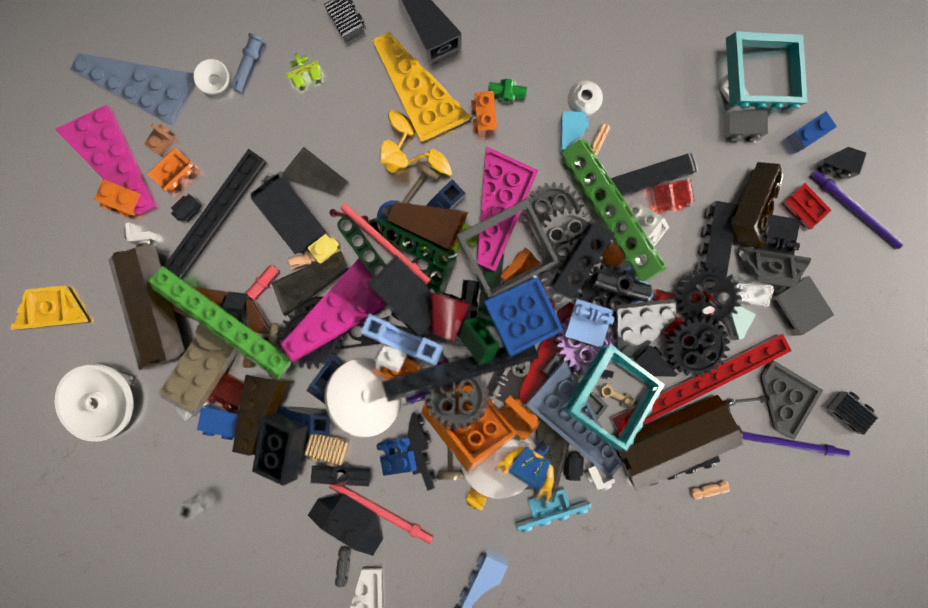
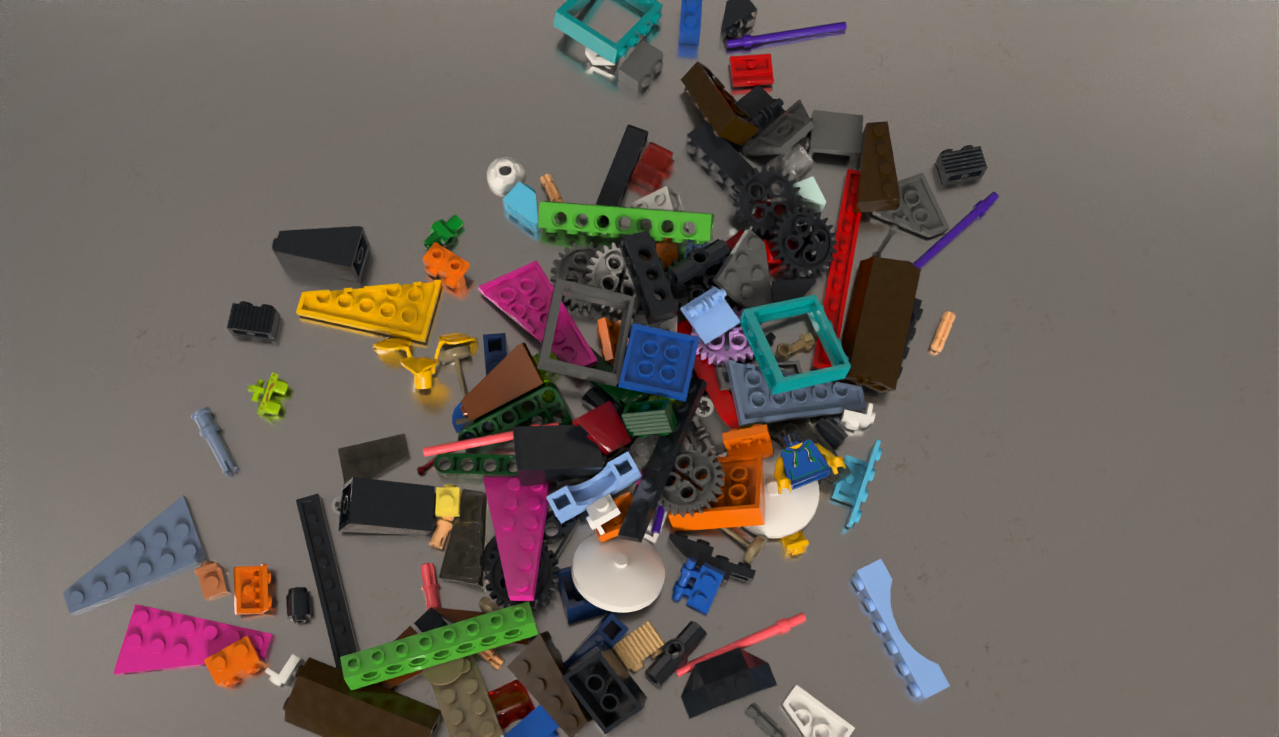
camera: 50 degrees left, 15 degrees down
white piece [194,59,229,95] -> none
none -> dark brown wedge [853,121,901,213]

